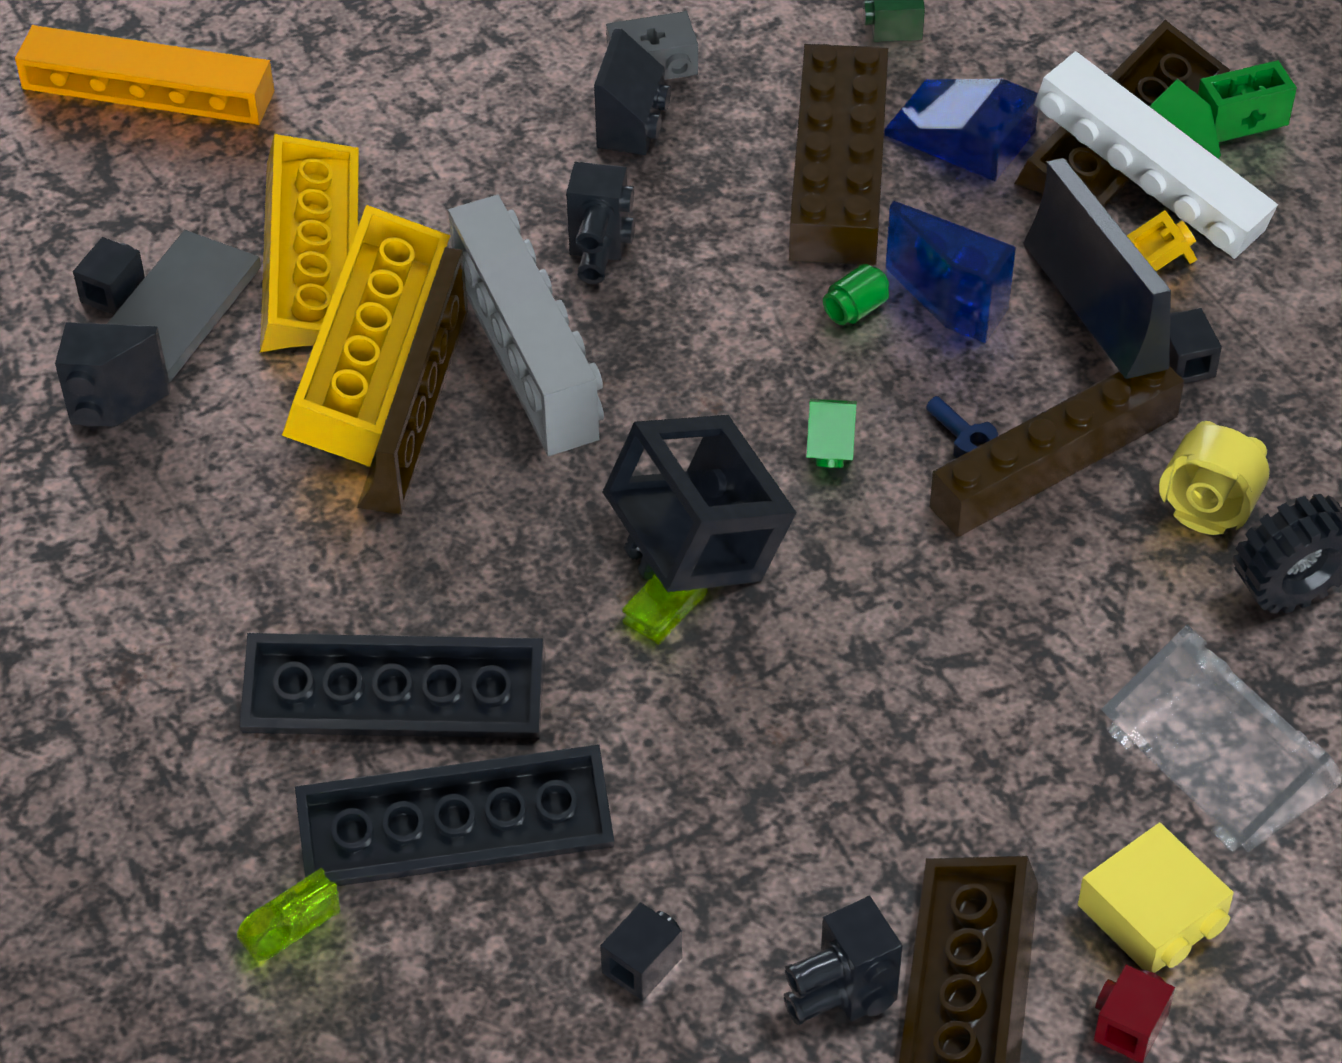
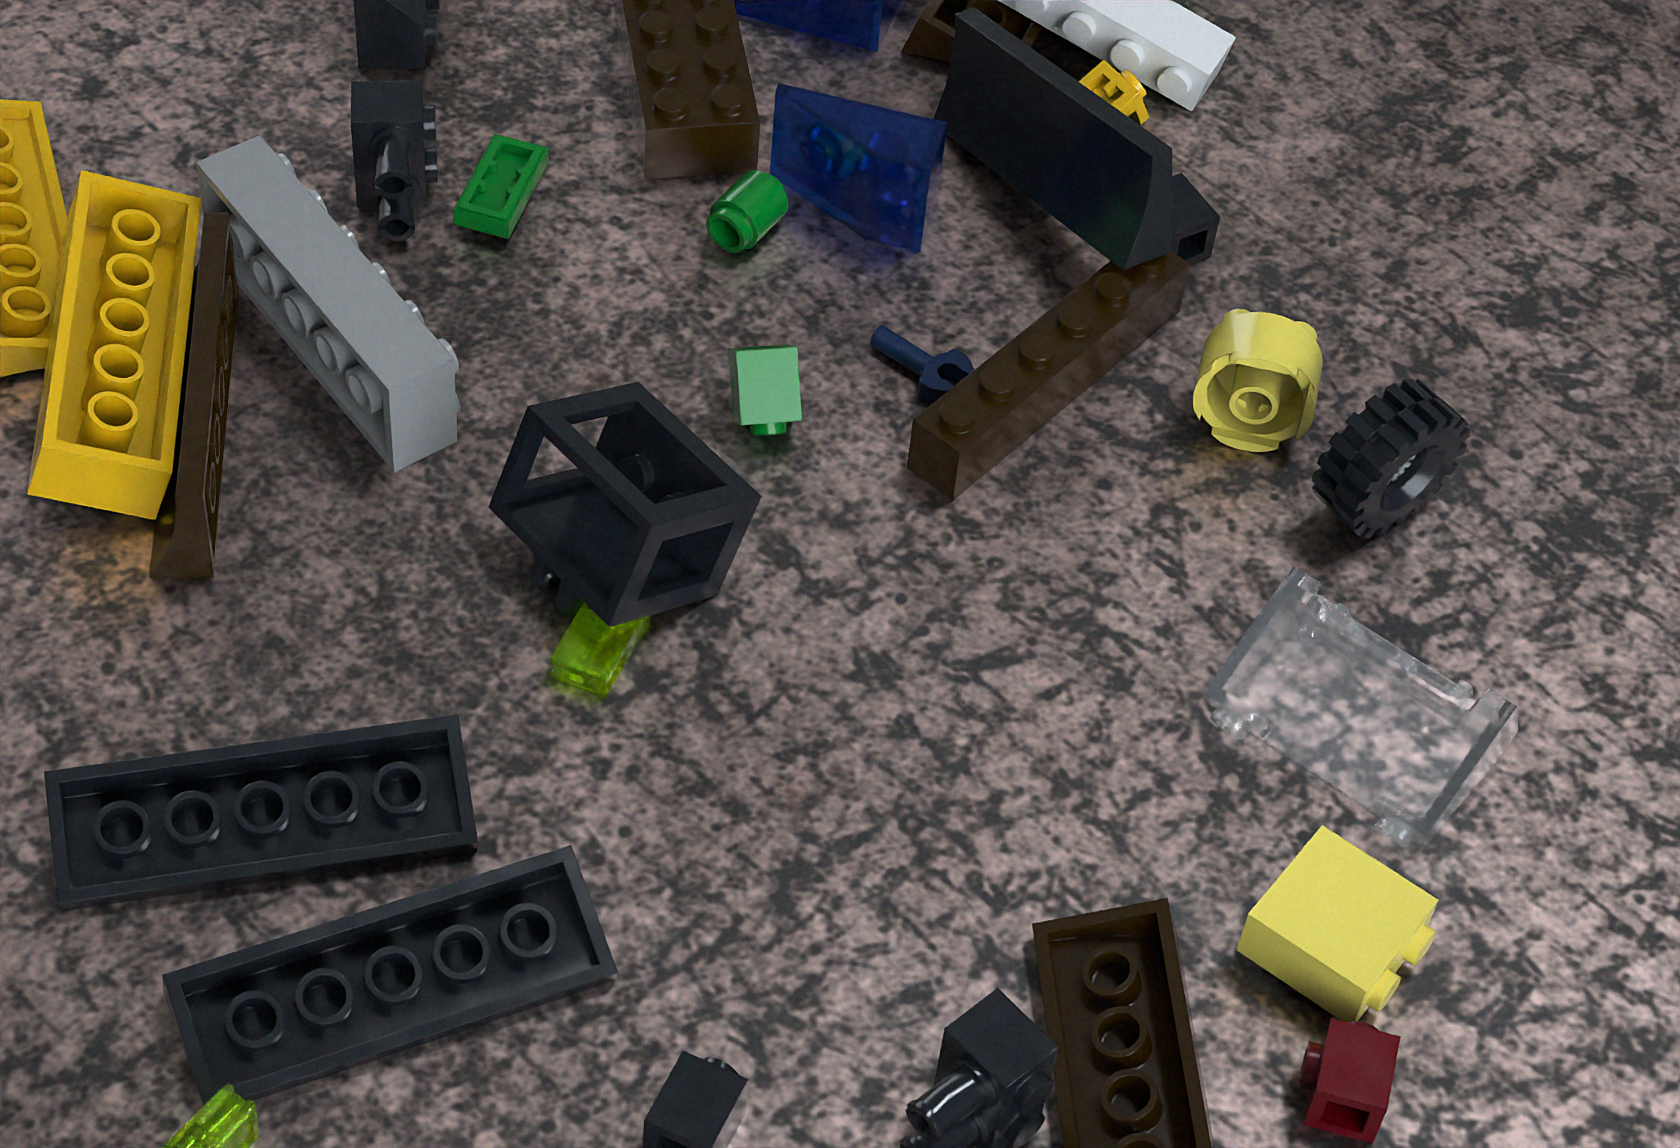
camera: 20 degrees left, 0 degrees up
none -> green plate [453,134,549,239]

